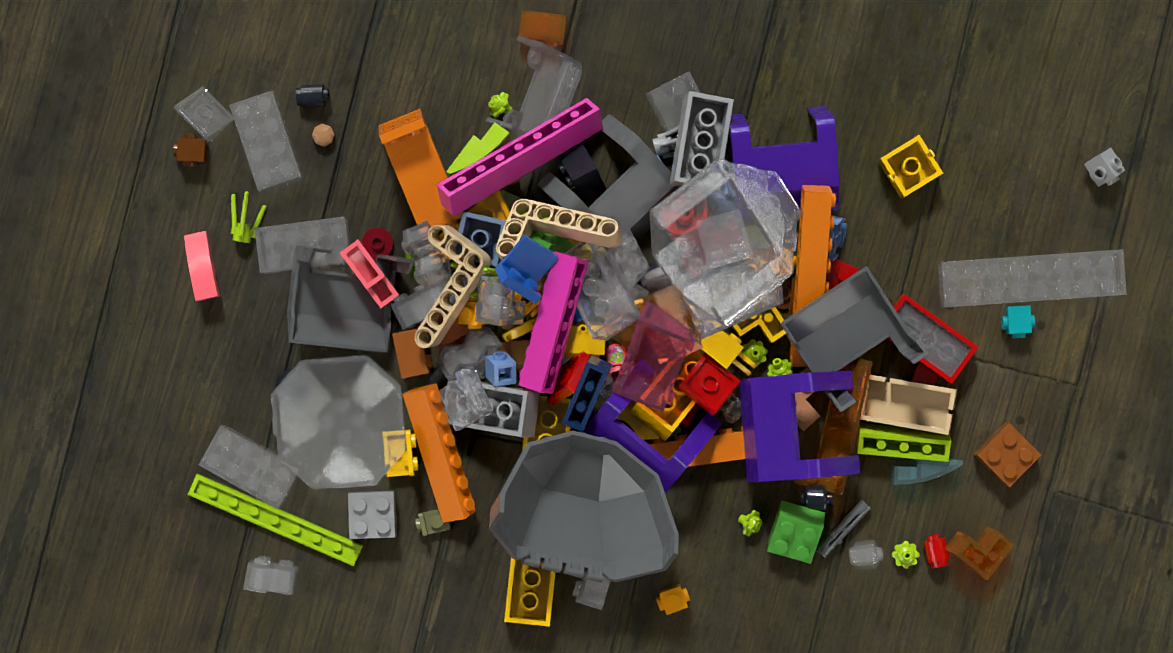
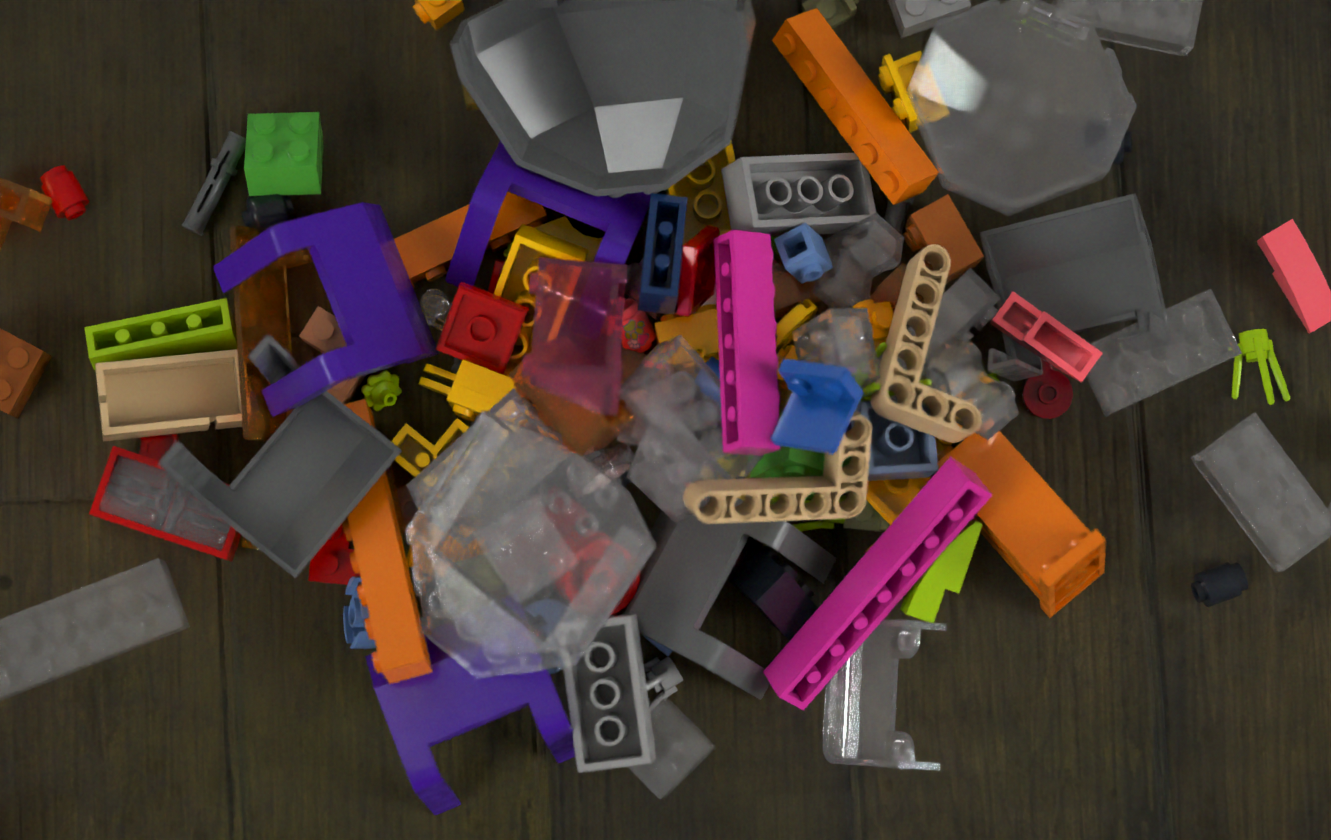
camera: 160 degrees right, 5 degrees down
medium nougat tile [312,124,335,147] -> none
clear bracket [439,369,493,431] -> none
lime plant [488,92,512,118] -> none
clear orange brick [518,10,567,48] -> none
lime plant [738,510,762,537] -> none
lime plant [742,339,768,366] -> none
clear head [849,540,884,570] -> none
yellow brick [877,135,943,199] -> none
clear light blue slope [891,459,963,485] -> none
lime plant [892,541,920,569] -> none
teal brick [1001,306,1035,338] -> none

